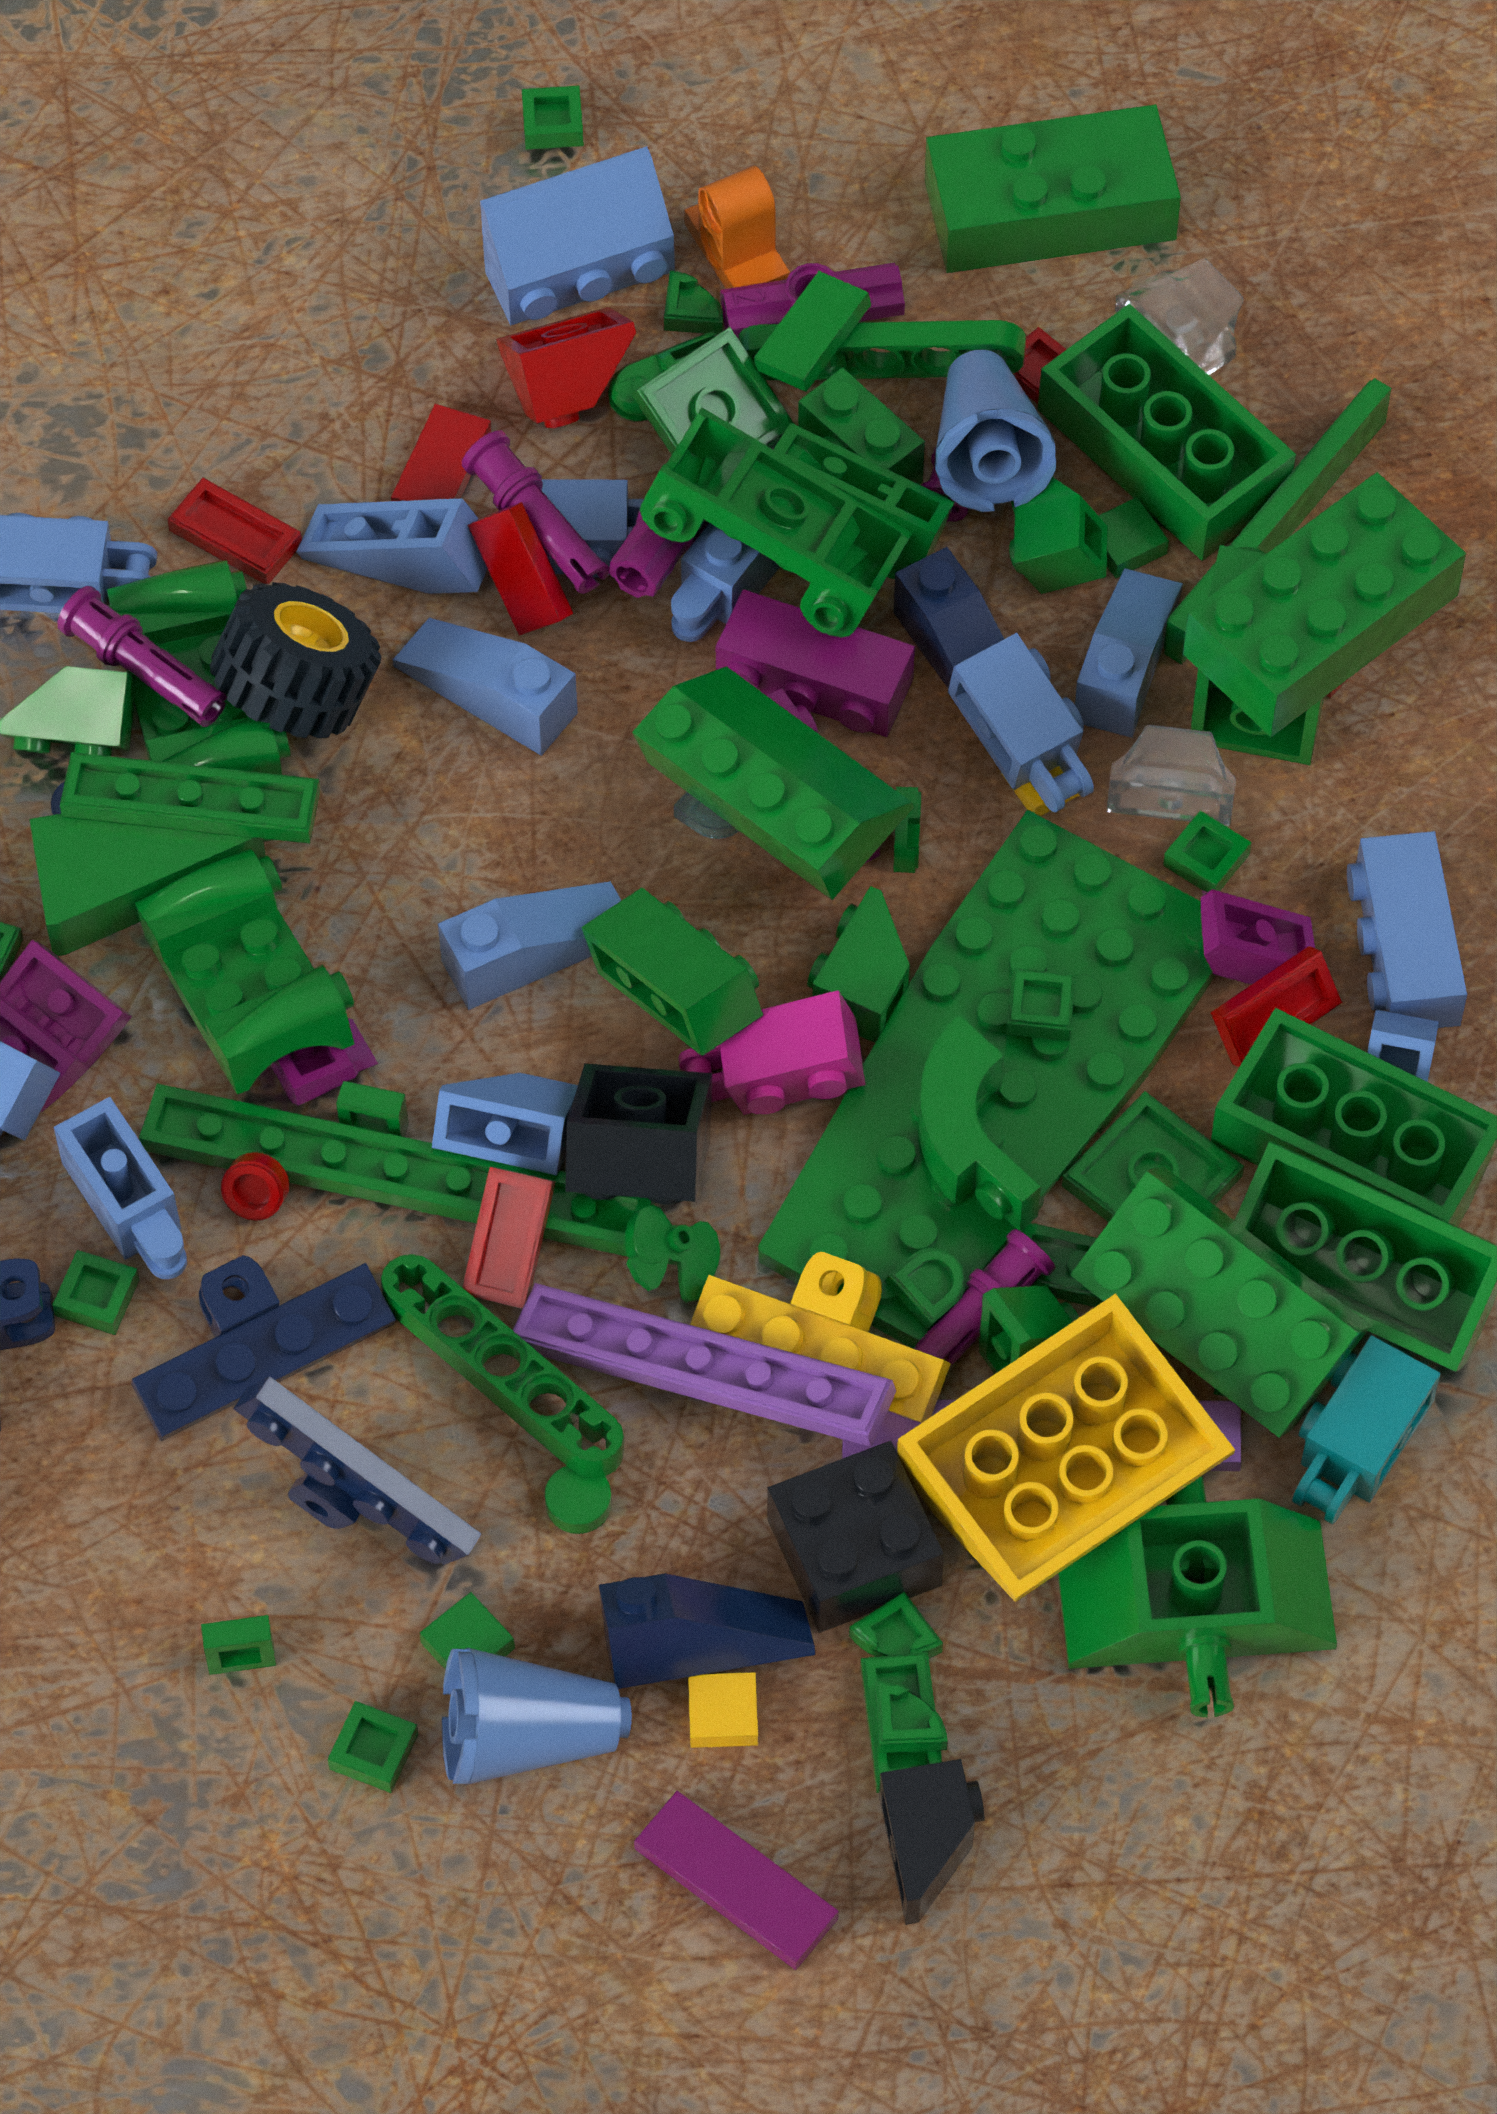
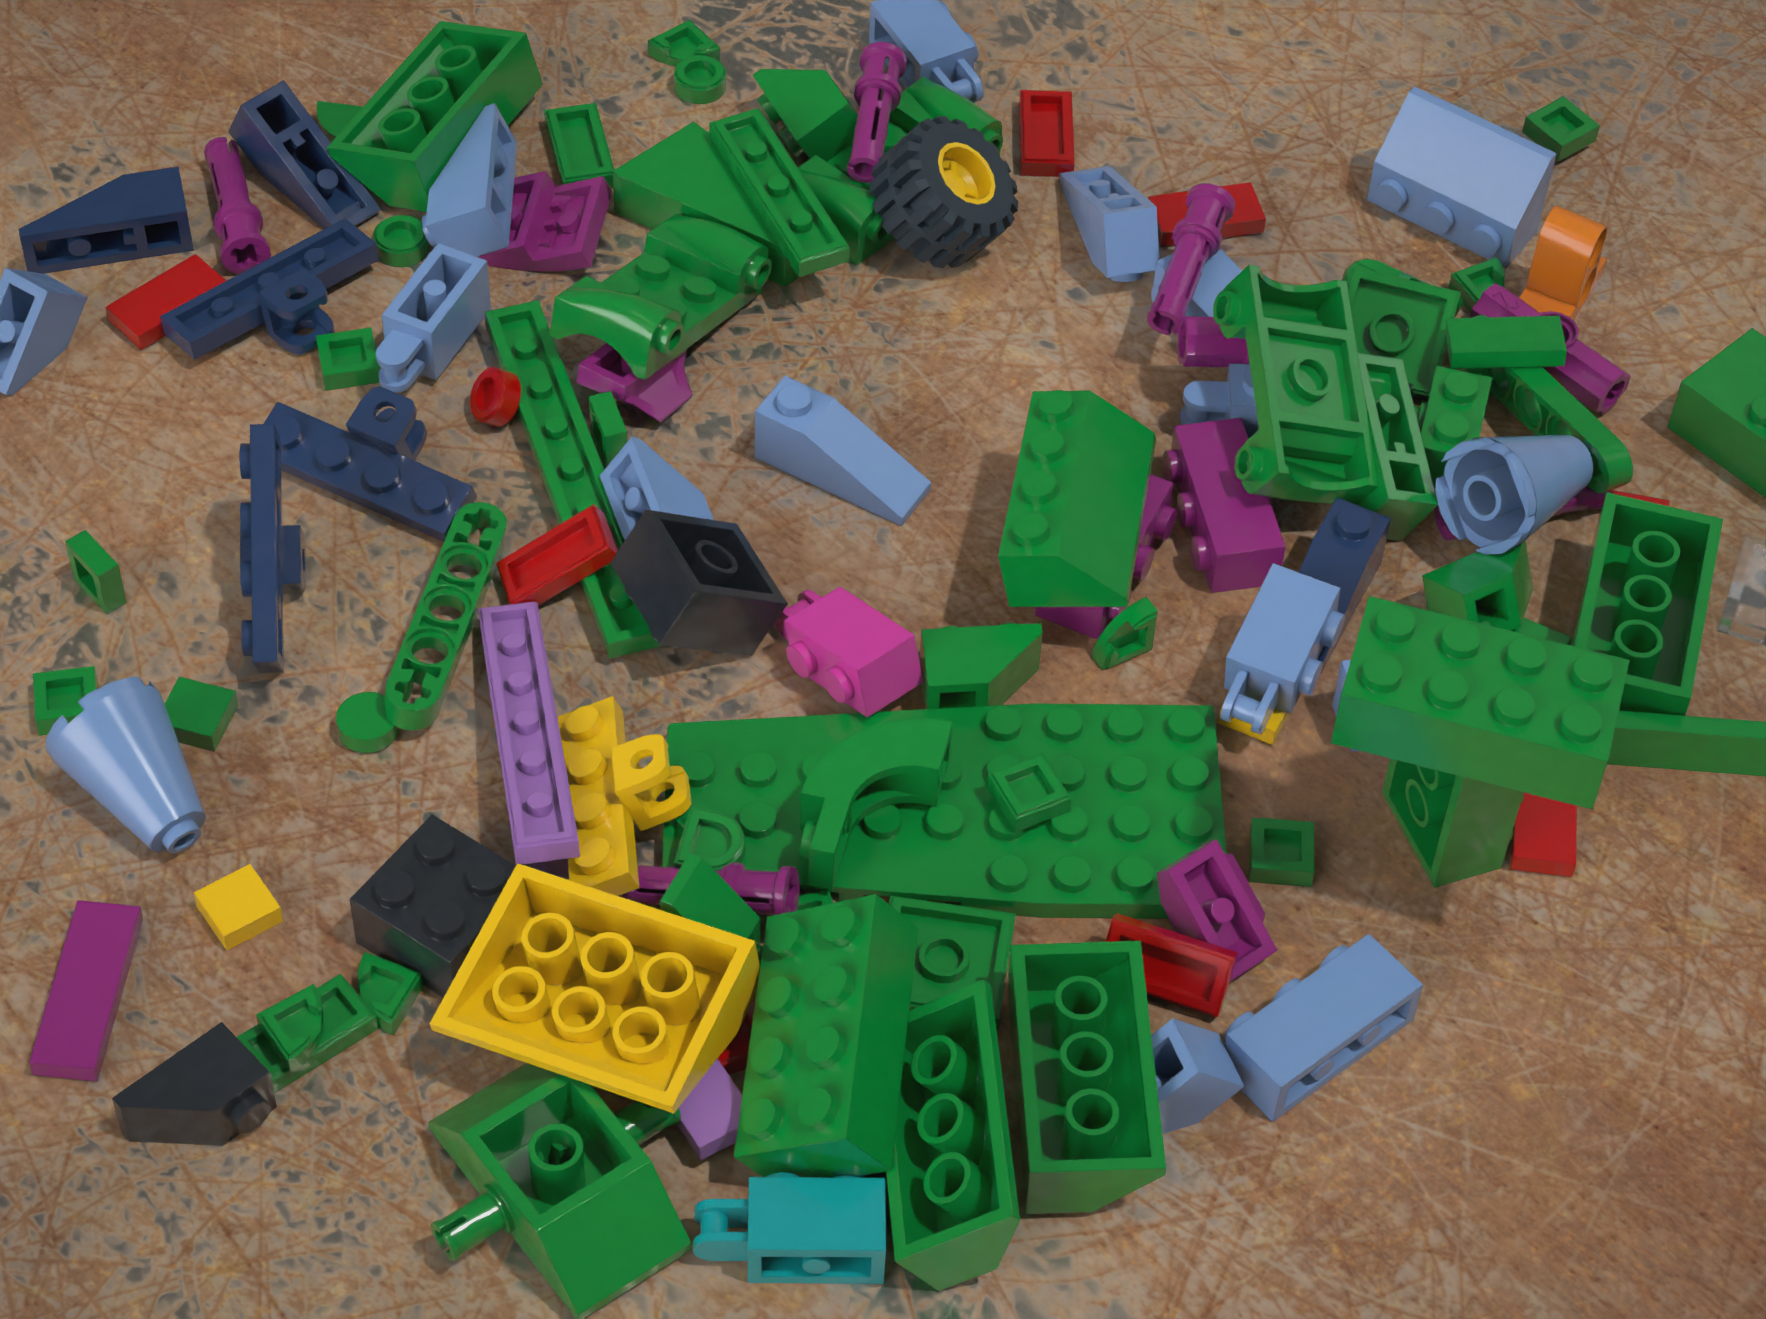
camera: 55 degrees right, 10 degrees down
medium blue slope [393,618,578,756] -> none
red tile [468,502,573,636] -> none
red slope [496,307,636,428] -> none
green brick [581,887,763,1056] -> none
dark blue slope [599,1573,815,1689] -> none
green piece [625,1204,720,1303] -> none
clear slope [1106,724,1236,827] -> none

